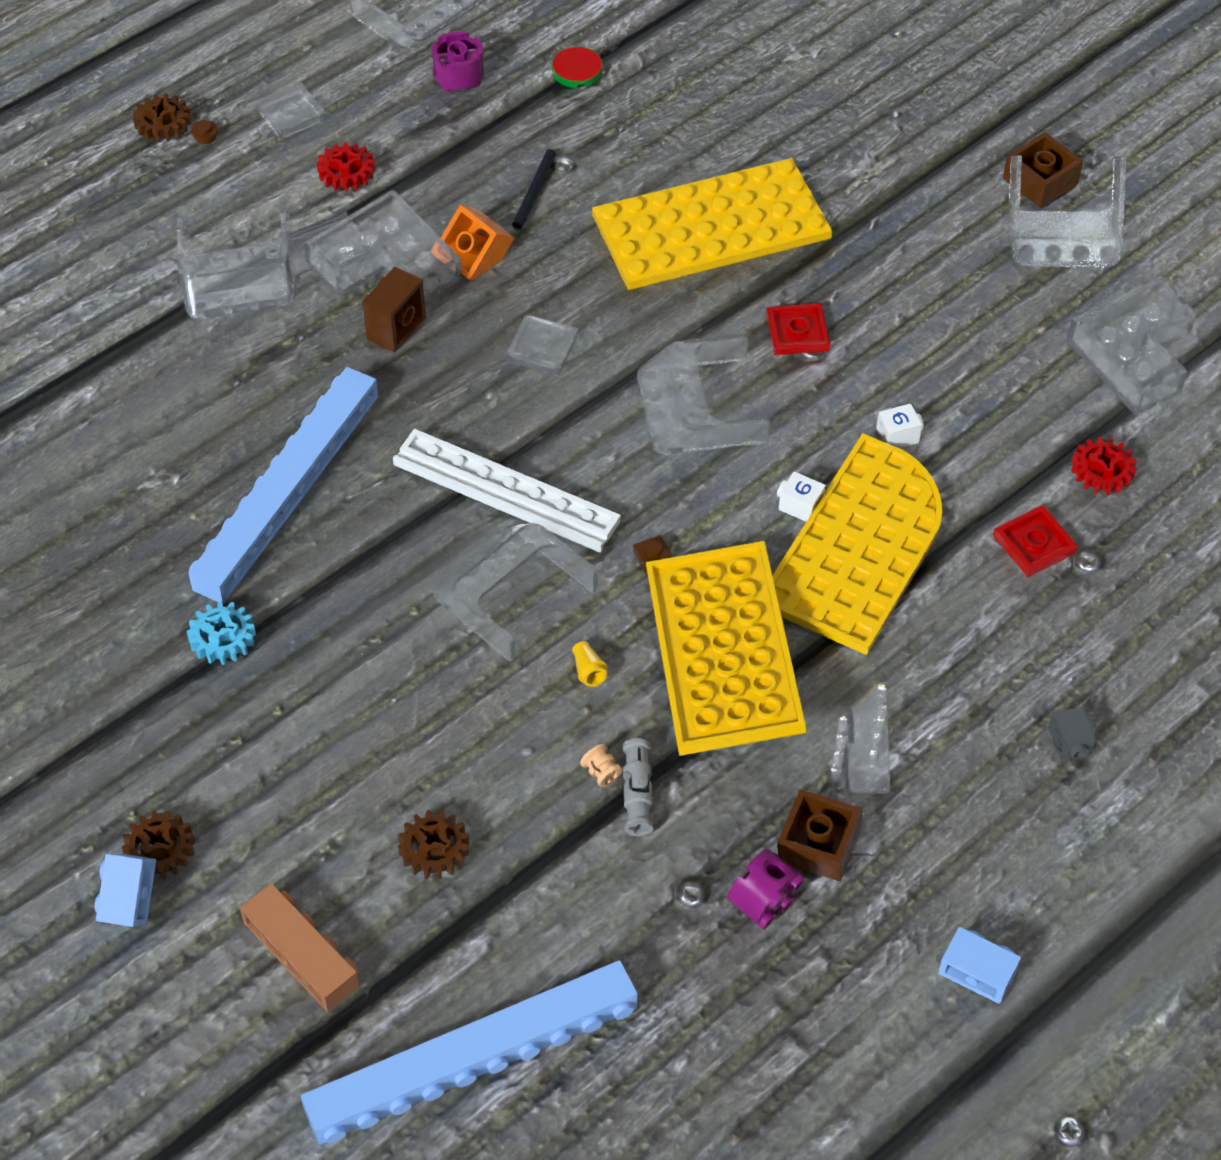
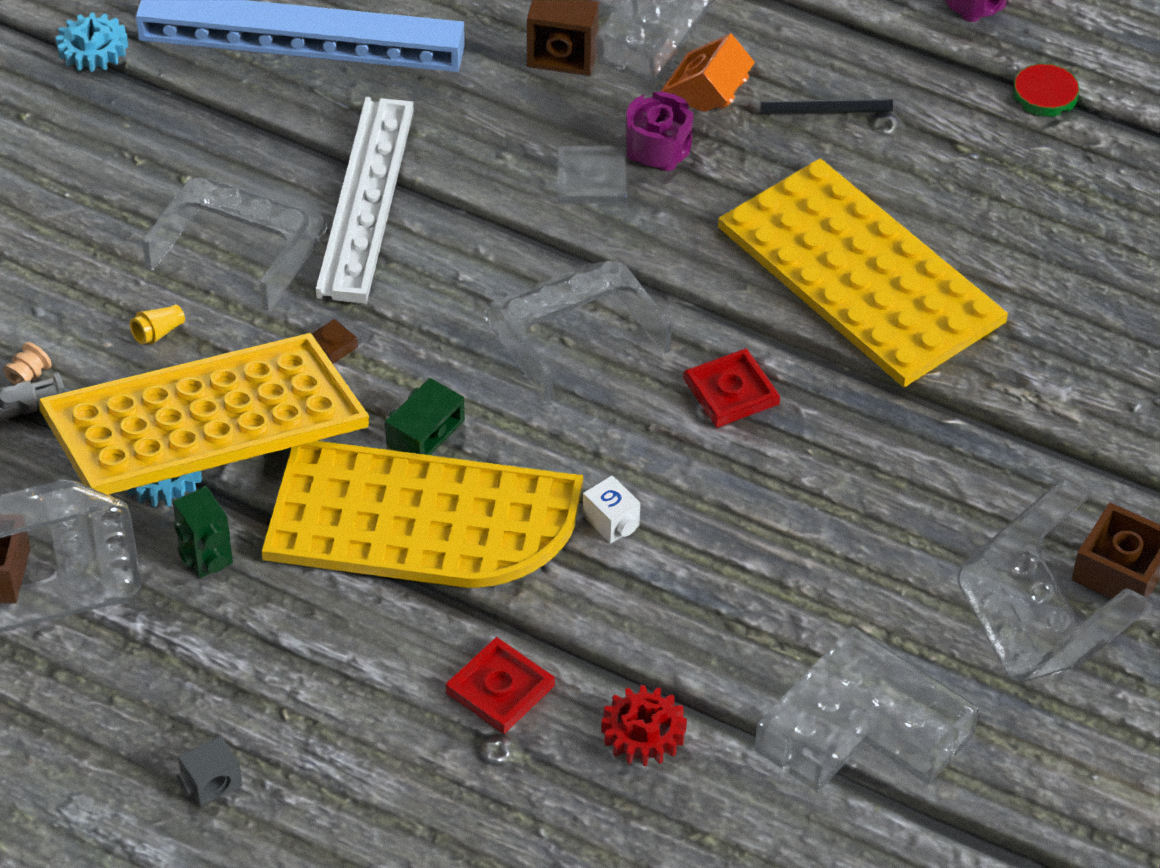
camera: 70 degrees right, 5 degrees down
white brick [777,472,826,522] -> none
none -> dark green brick [172,486,233,578]
none -> dark green brick [384,378,465,455]
none -> magenta brick [625,92,694,171]

